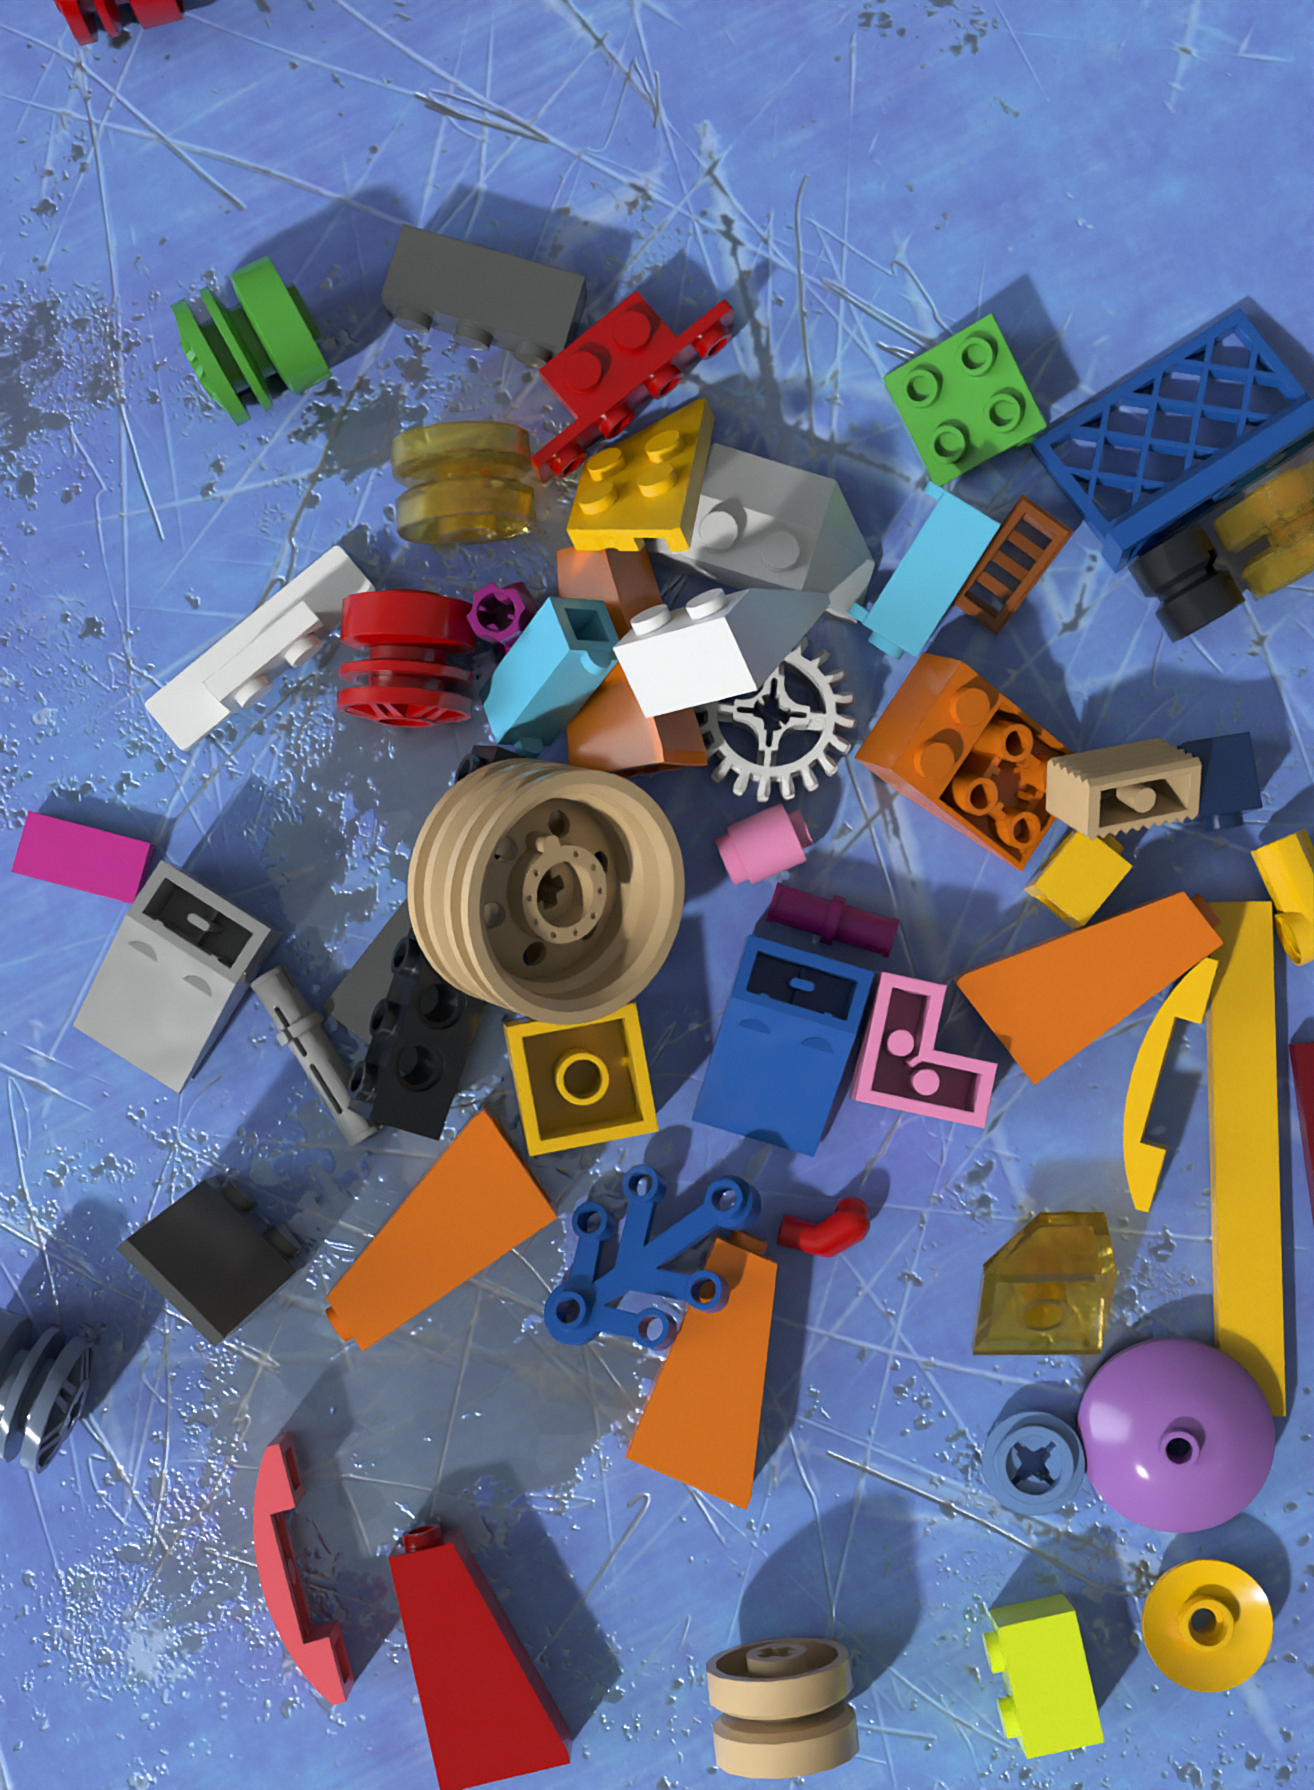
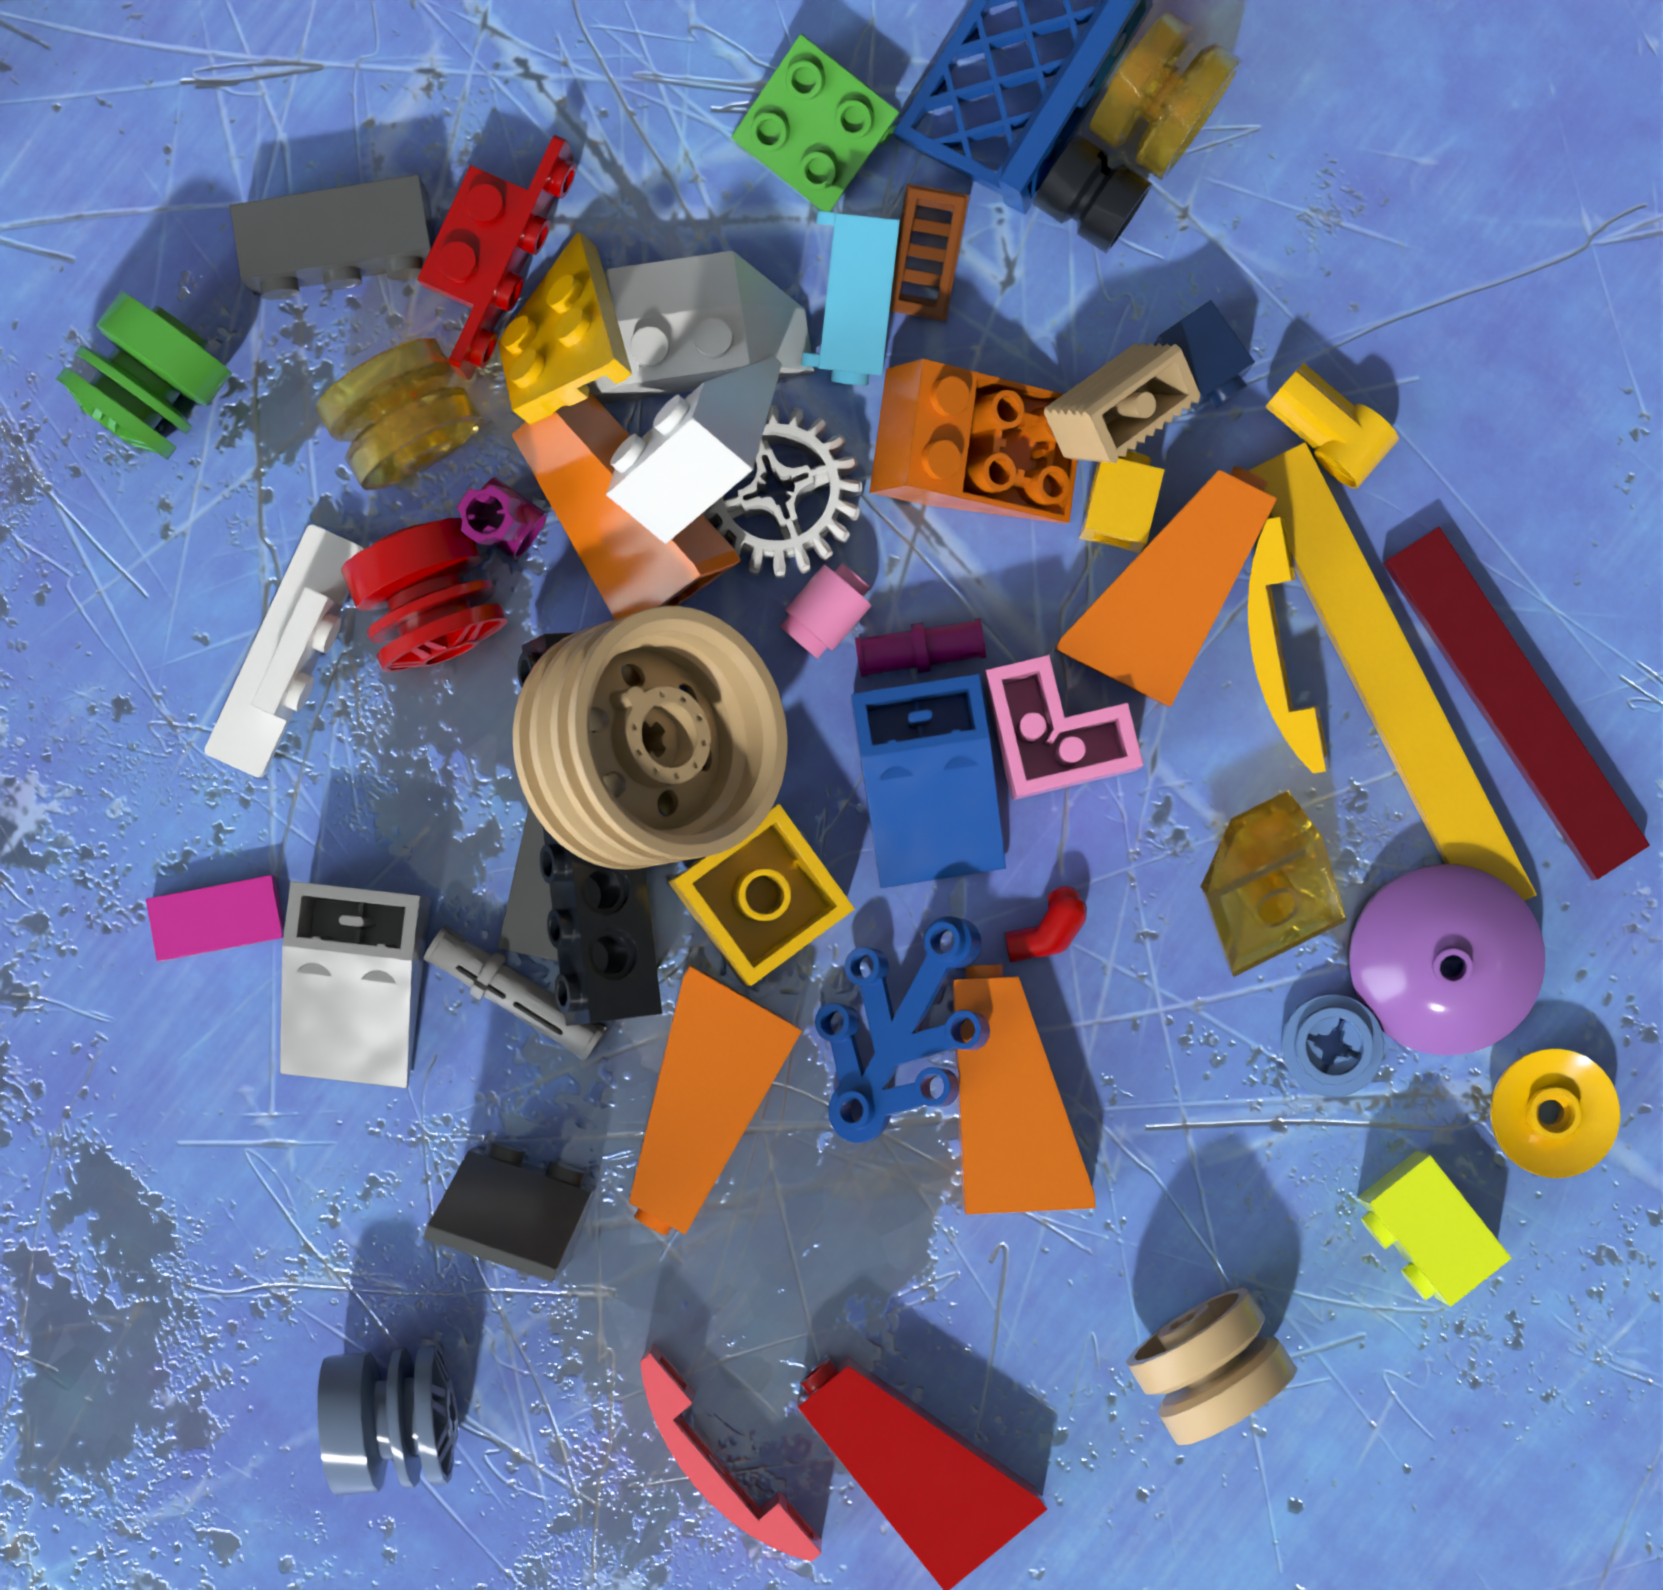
camera: 25 degrees left, 0 degrees up
medium azure brick [478,596,620,759] -> none

